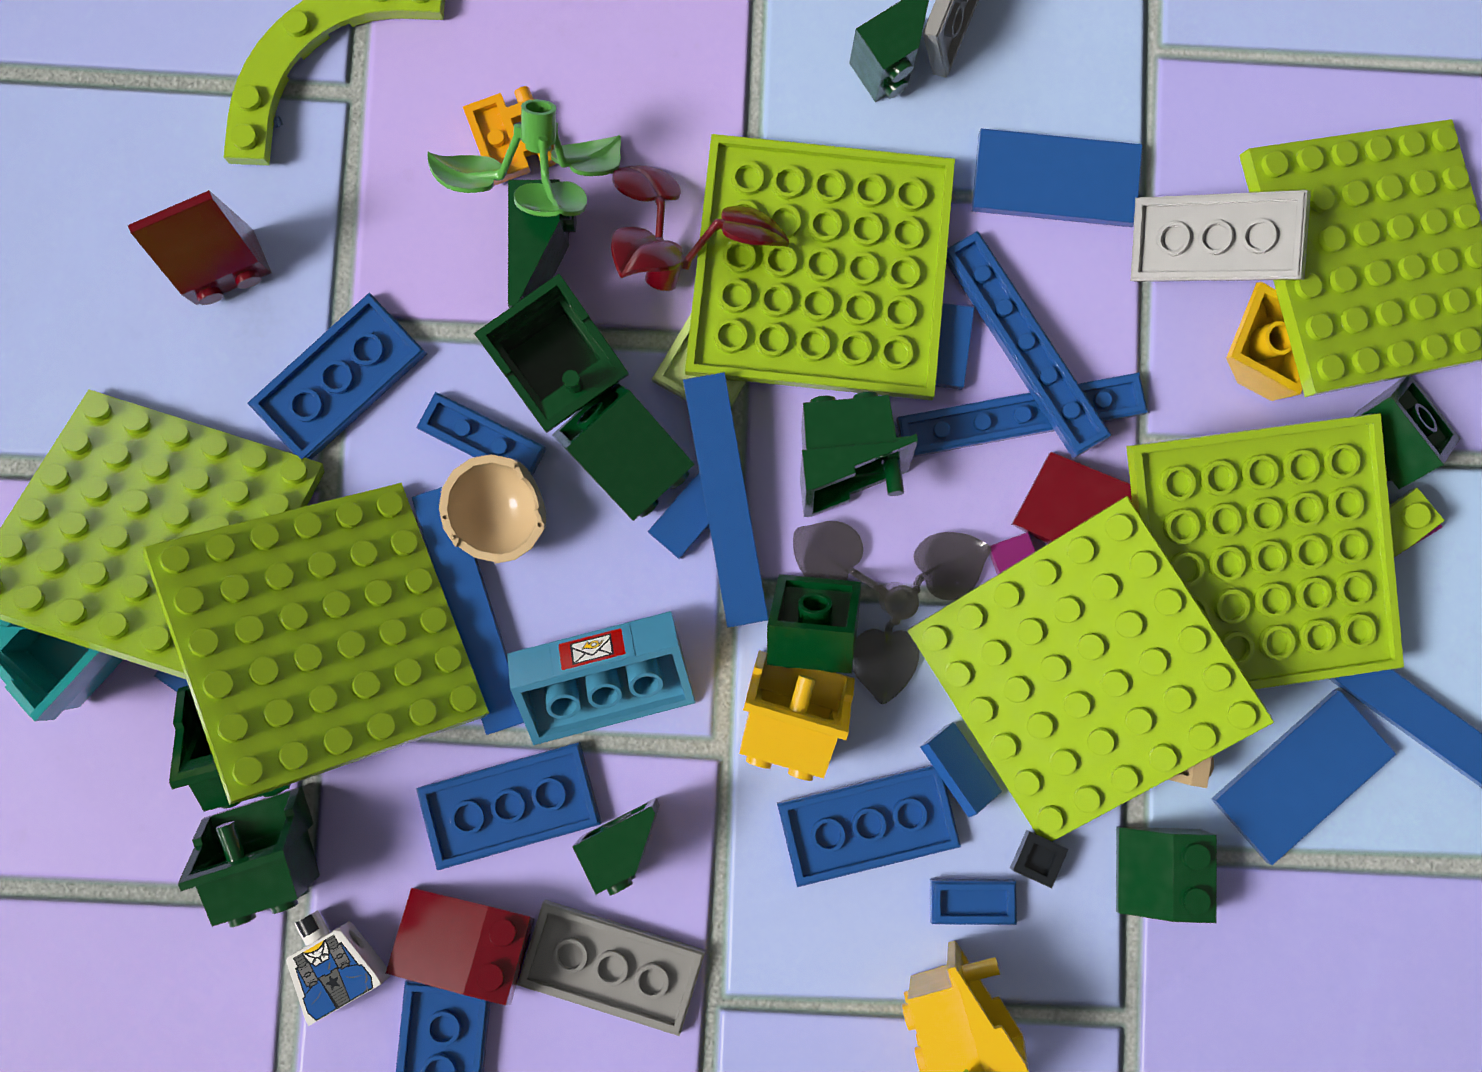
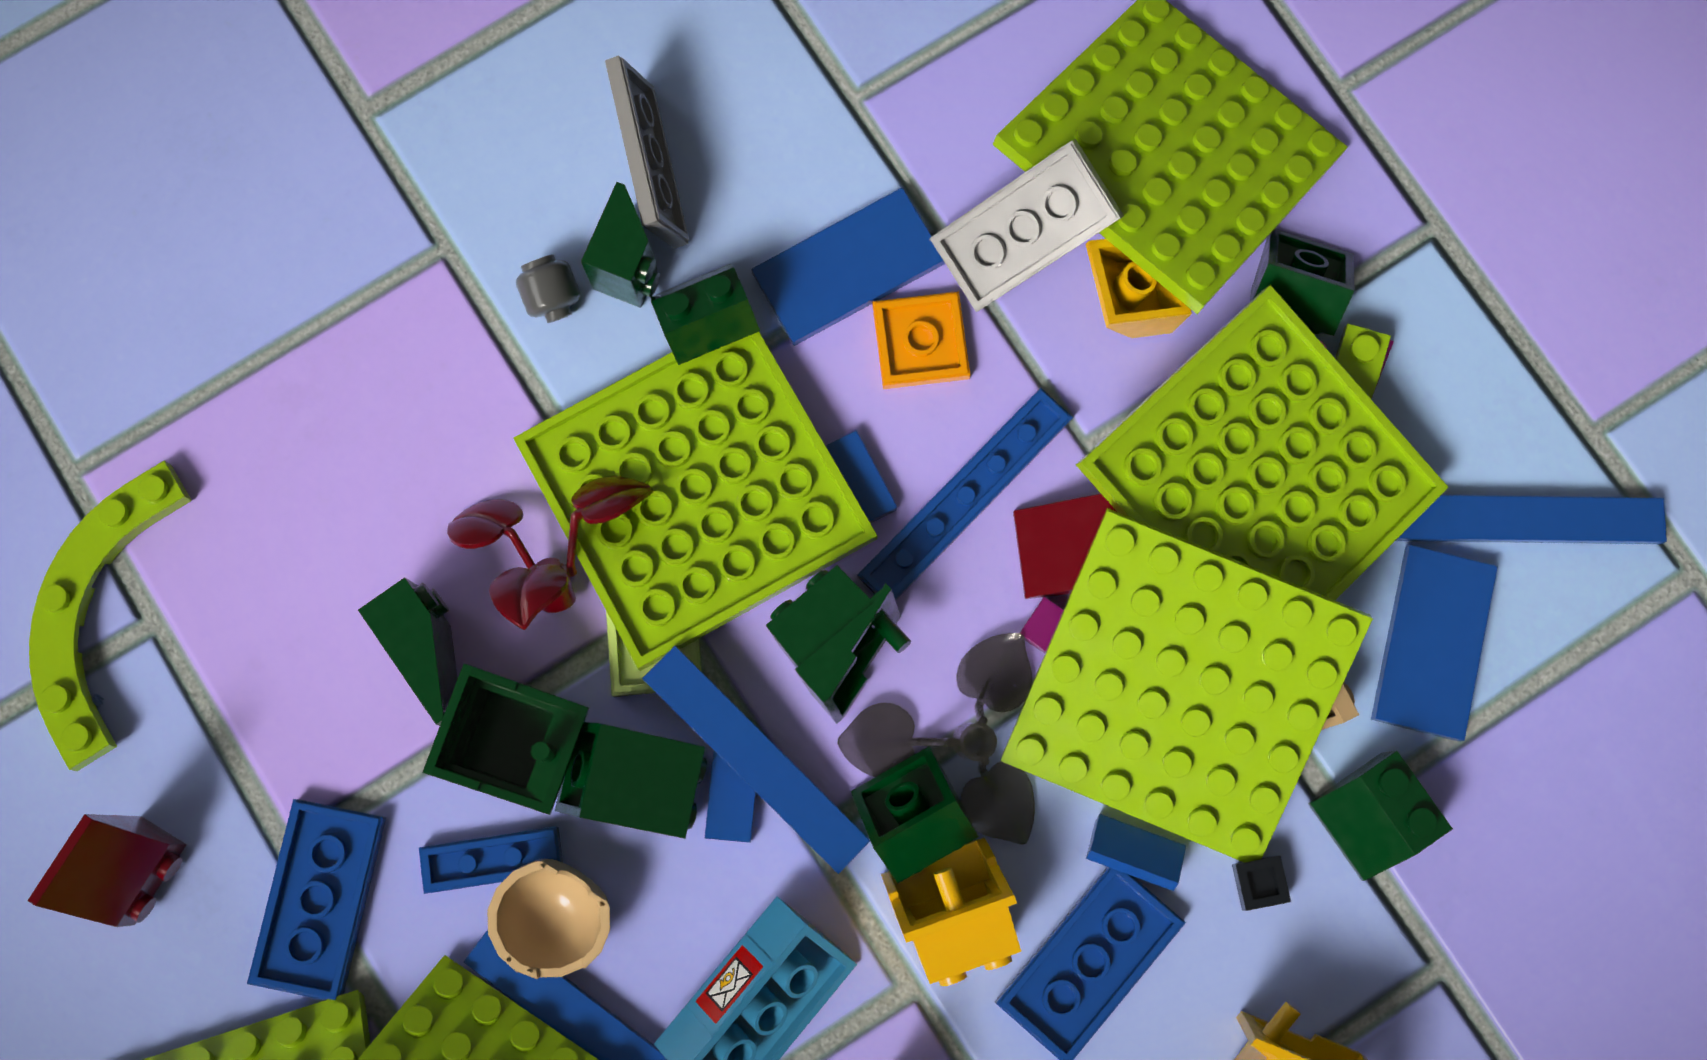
camera: 35 degrees left, 5 degrees down
bright green plant [427,99,621,217] -> none
light orange plate [462,86,556,186] -> none
blue tile [930,879,1017,925] -> none
blue tile [946,231,1111,459] -> none
none -> dark grey head [516,255,581,323]
none -> dark green slope [651,264,760,365]
none -> light orange tile [872,291,970,389]

